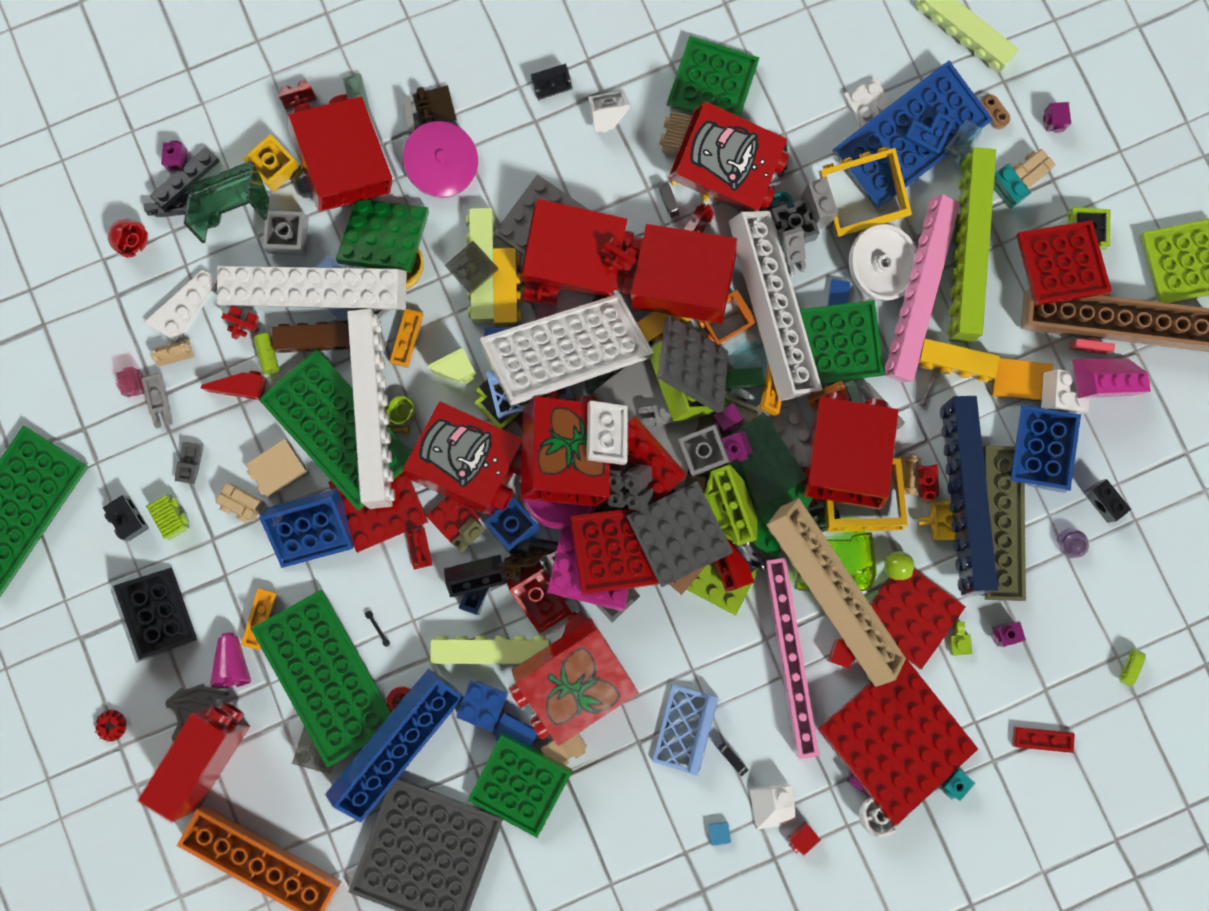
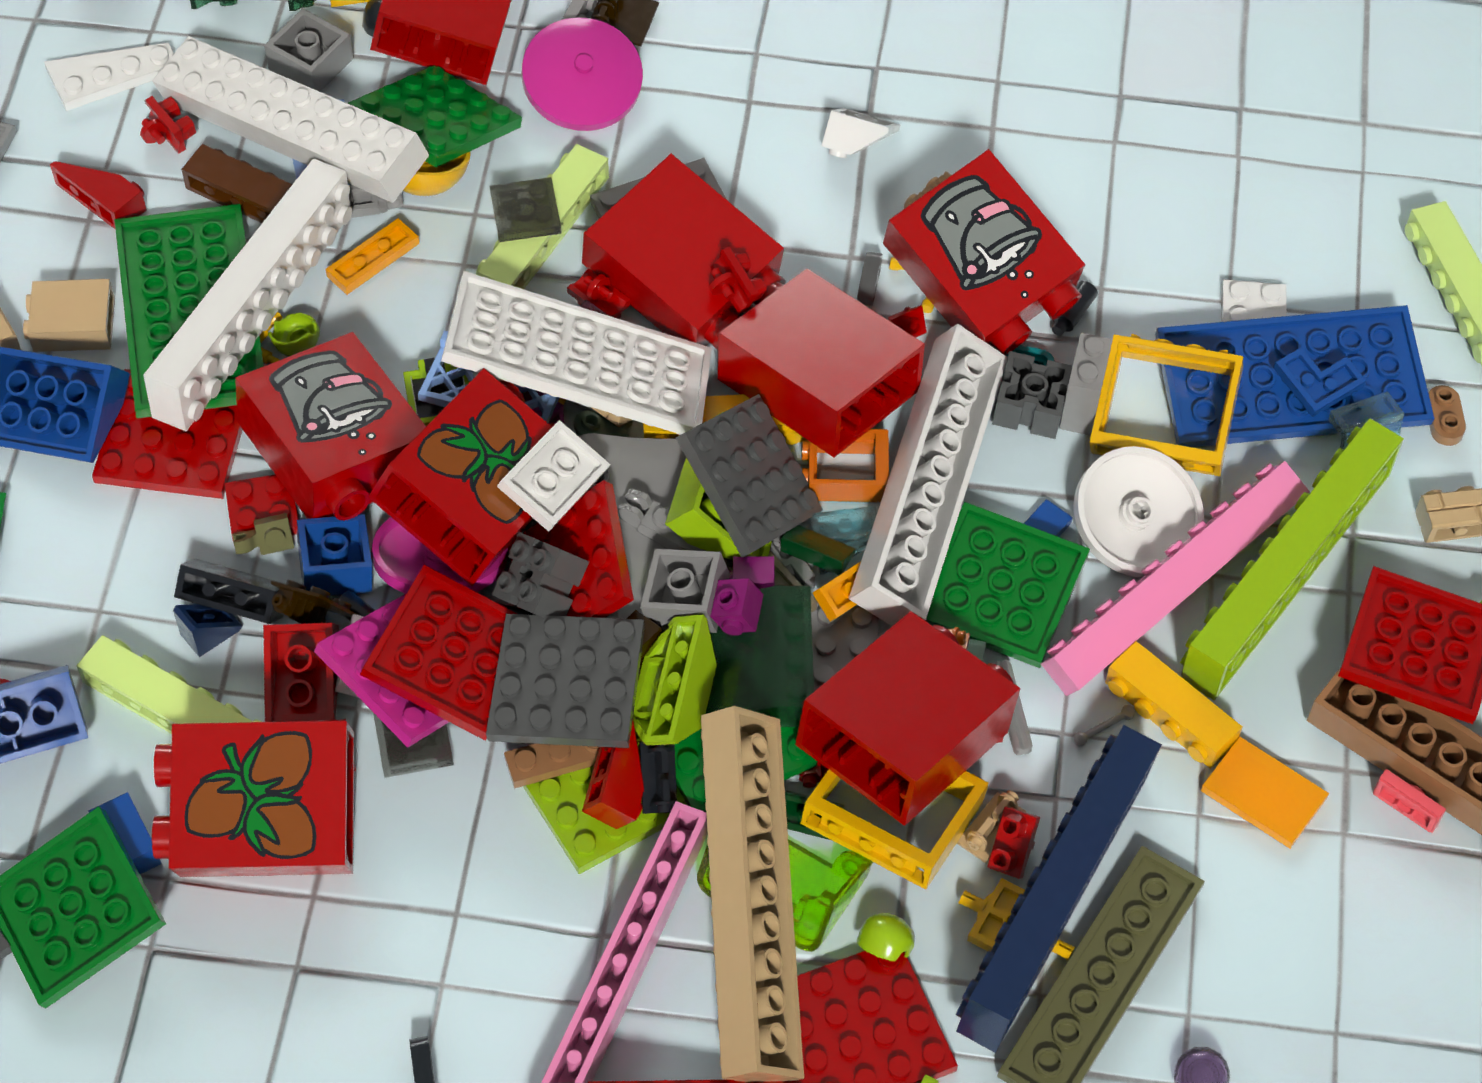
camera: 30 degrees right, 25 degrees down
tan hinge [150,339,194,367] -> none
lime axle [253,333,279,375] -> none
black hinge [365,611,390,647] -> none
red hinge [406,528,433,570] -> none
yellowish green slope [428,348,477,384] -> none
blue brick [456,679,509,732] -> none
yellow brick [493,248,522,327] -> none
black hinge [531,63,573,100] -> none
tan brick [541,733,587,766] -> none
light blue fence [652,685,719,776] -> none
green plate [667,36,760,117] -> none
light grey hinge [783,227,806,276] -> none
red brick [827,637,856,669] -> none
teal brick [994,163,1032,210] -> none
blue slope [1010,405,1081,493] -> none
white brick [1041,369,1089,414] -> none
dark pink slope [1072,358,1151,398] -> none
black brick [1083,479,1132,523] -> none

